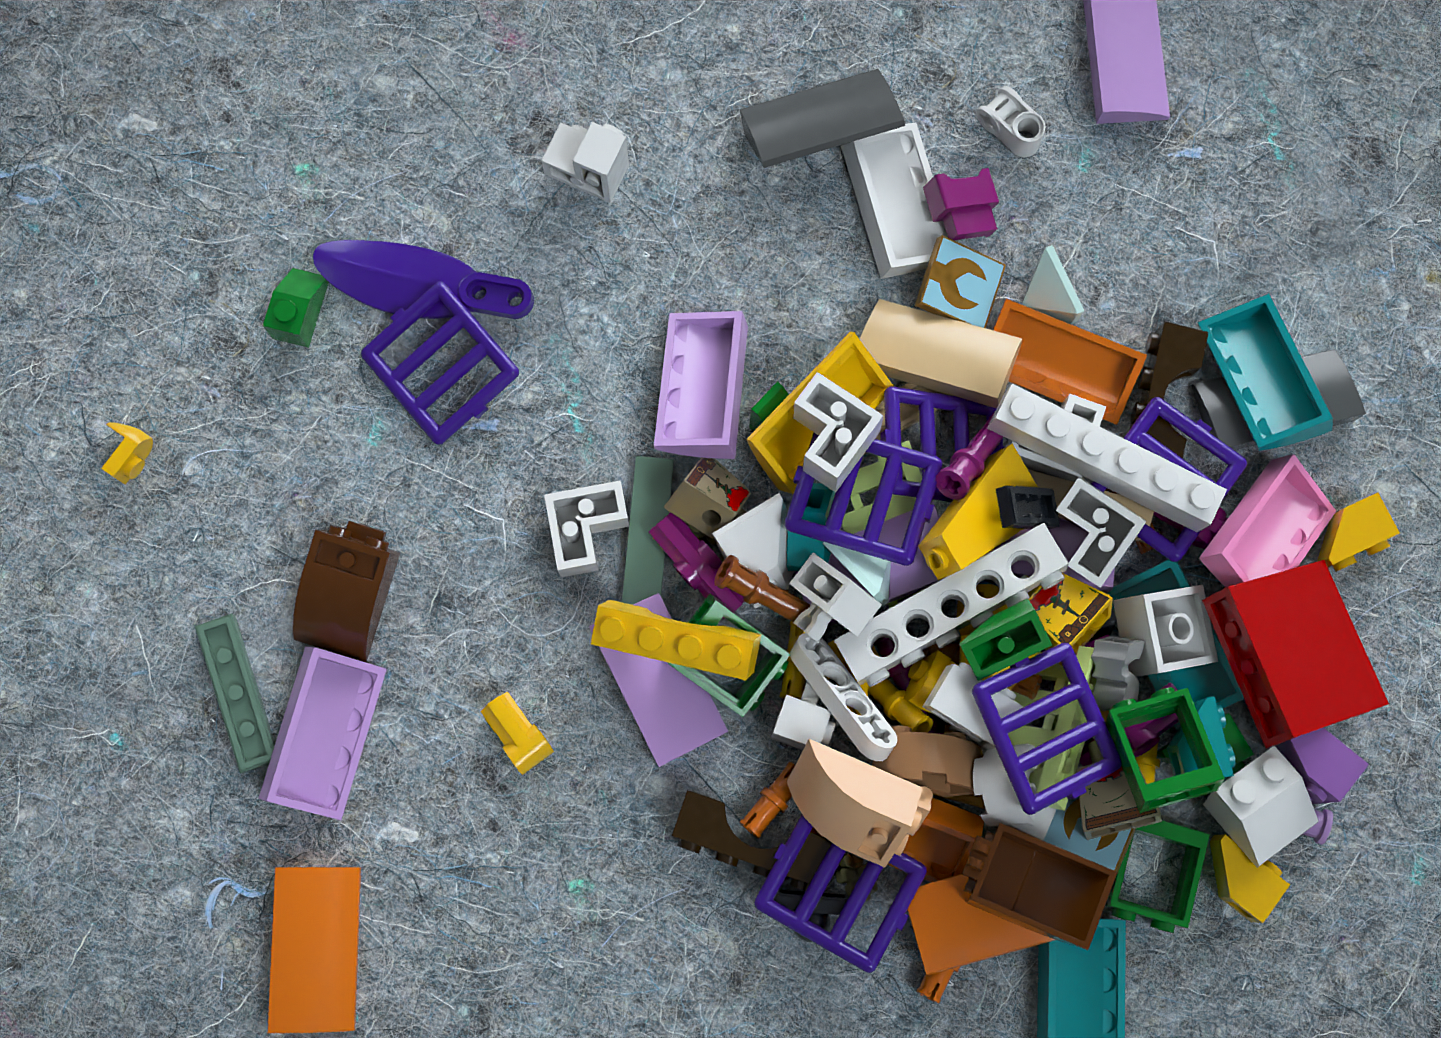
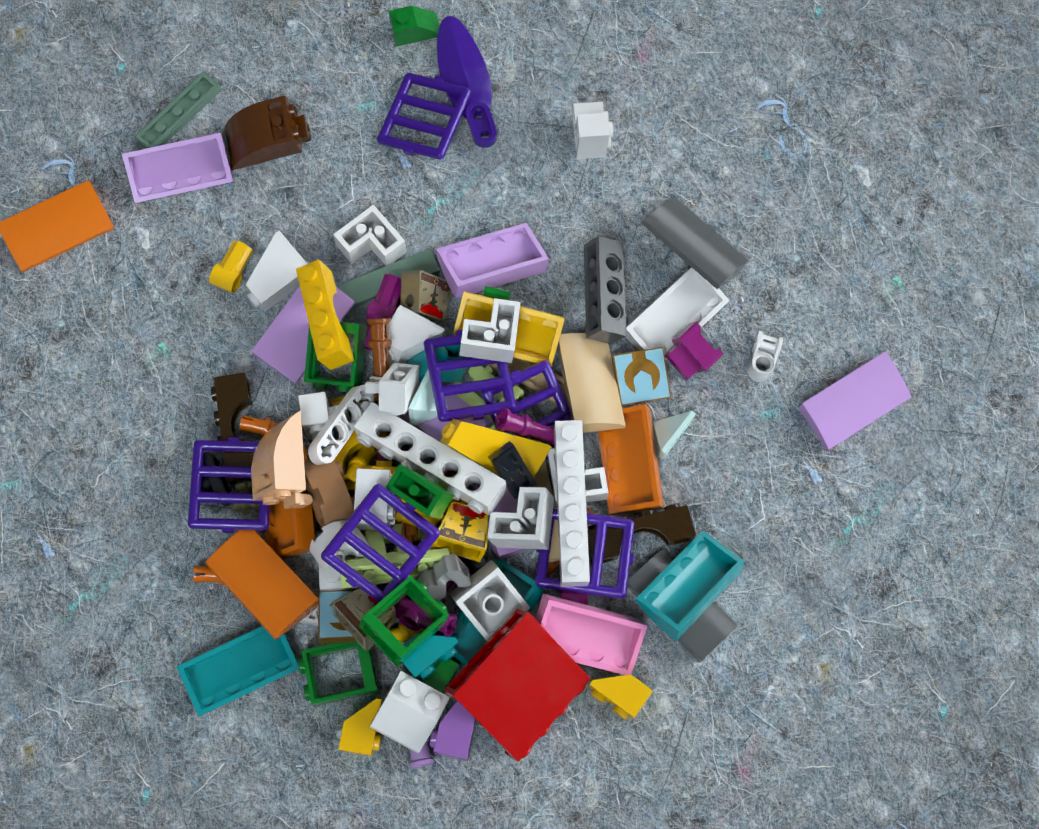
camera: 60 degrees right, 5 degrees down
reddish brown piece [962,823,1117,950] -> none
none -> white slope [246,231,307,312]
none -> dark grey brick [584,236,627,344]

